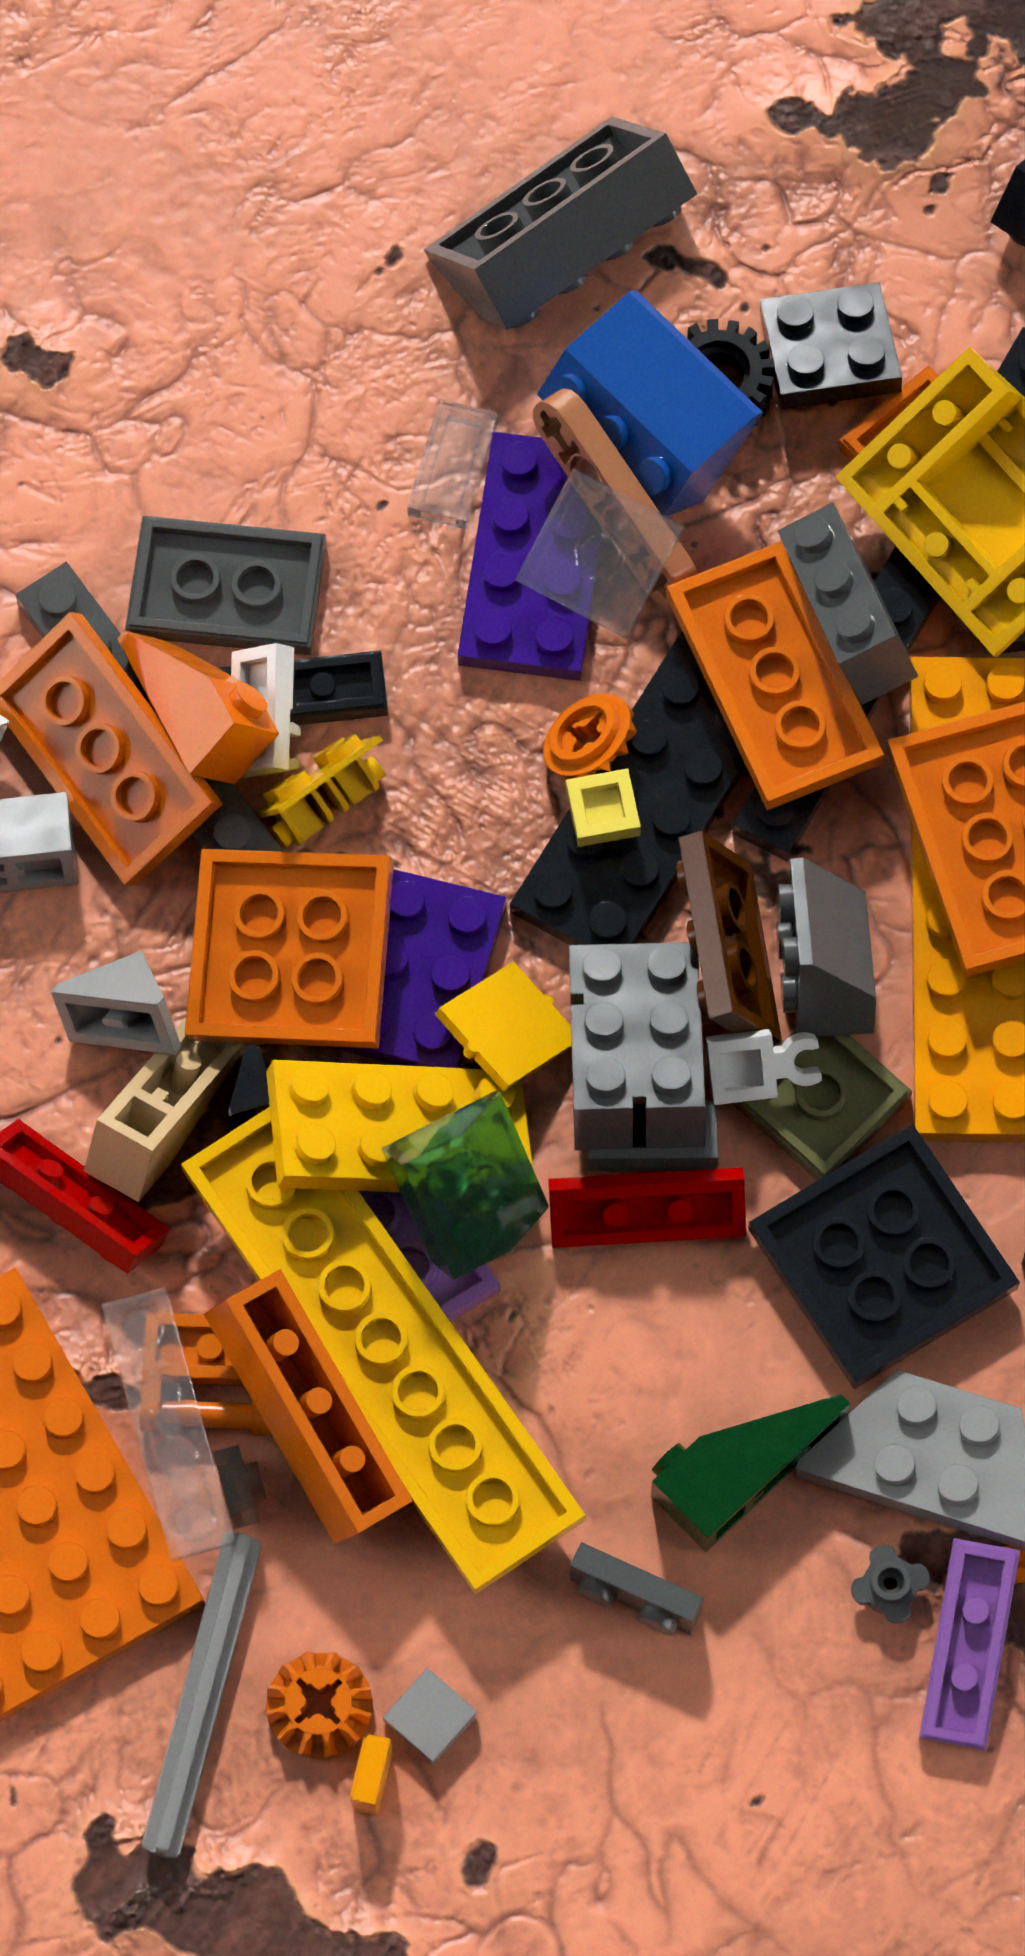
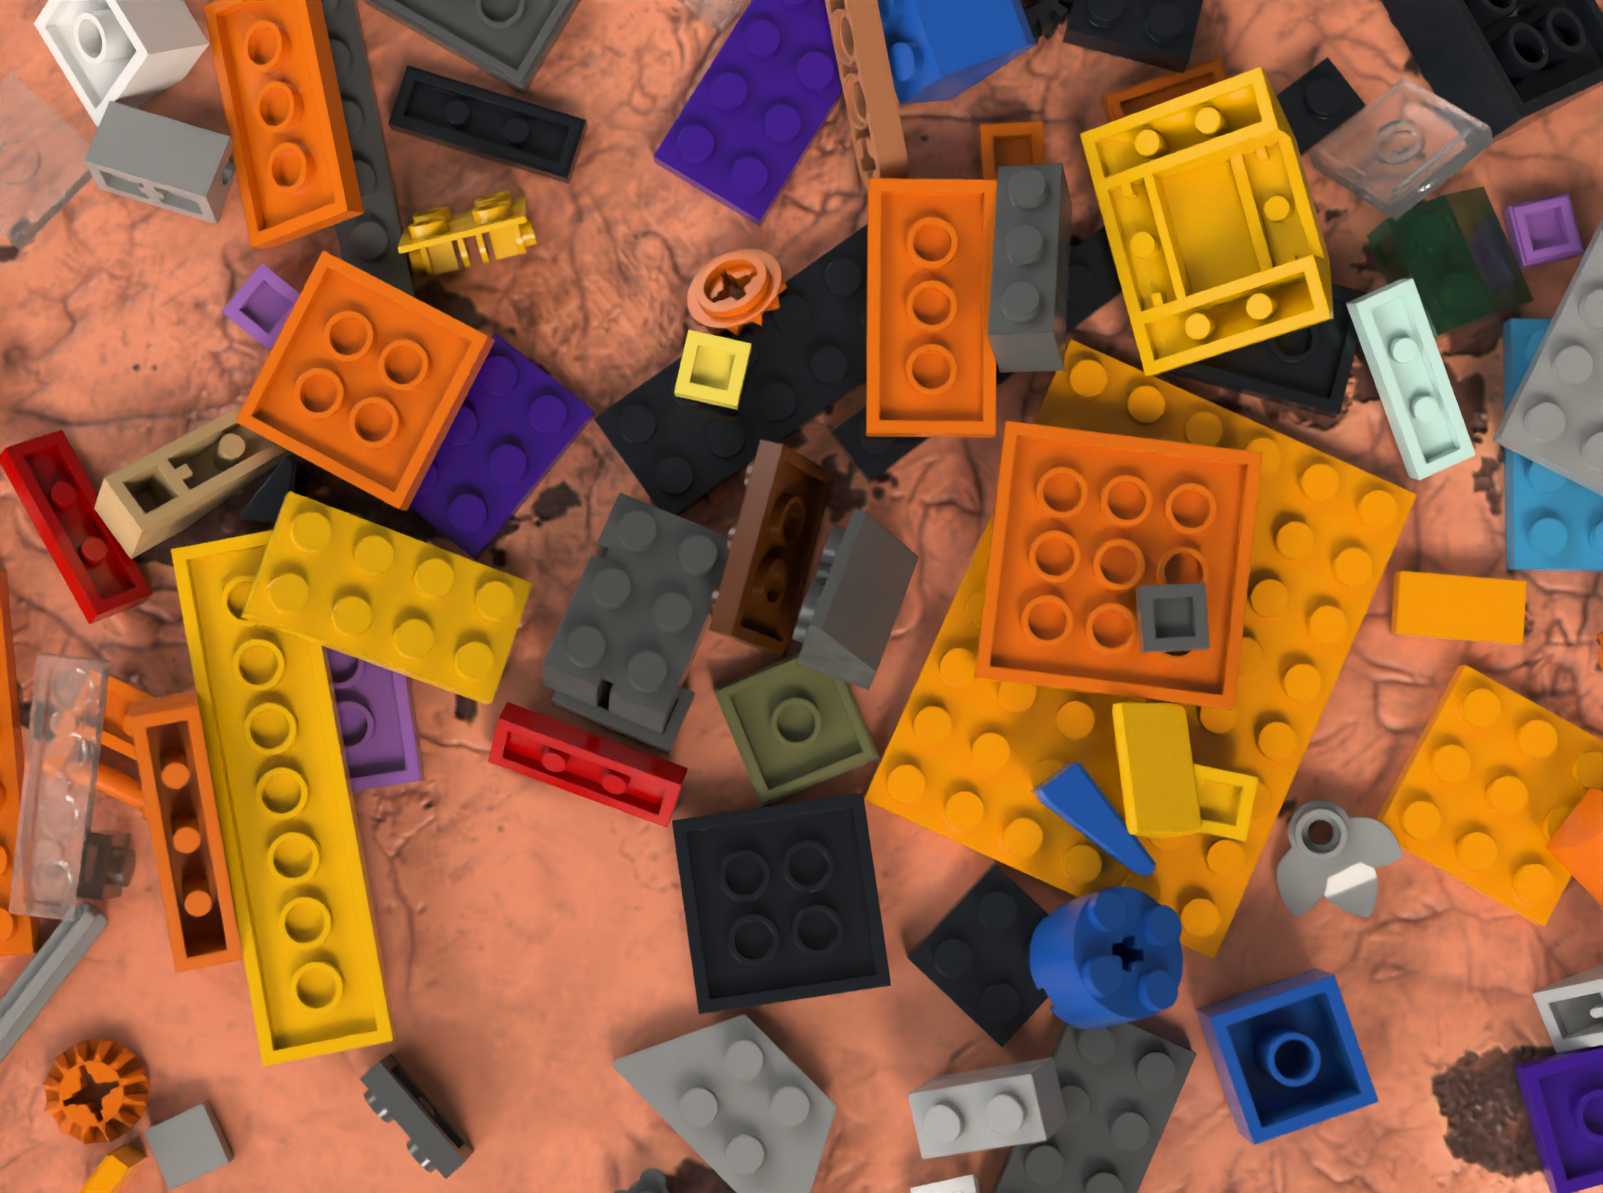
camera: 15 degrees right, 15 degrees up
light grey slope [51,951,182,1055] -> none
orange slope [117,630,279,785] -> none
white plate [231,643,301,778] -> none
clear green slope [381,1090,549,1280] -> none
yellow piece [435,961,571,1092] -> none
clear tile [515,468,685,638] -> none
dark green slope [651,1394,850,1552] -> none
white plate [705,1029,822,1105] -> none
none -> medium lavender plate [221,263,300,351]
none -> orange plate [978,121,1046,183]

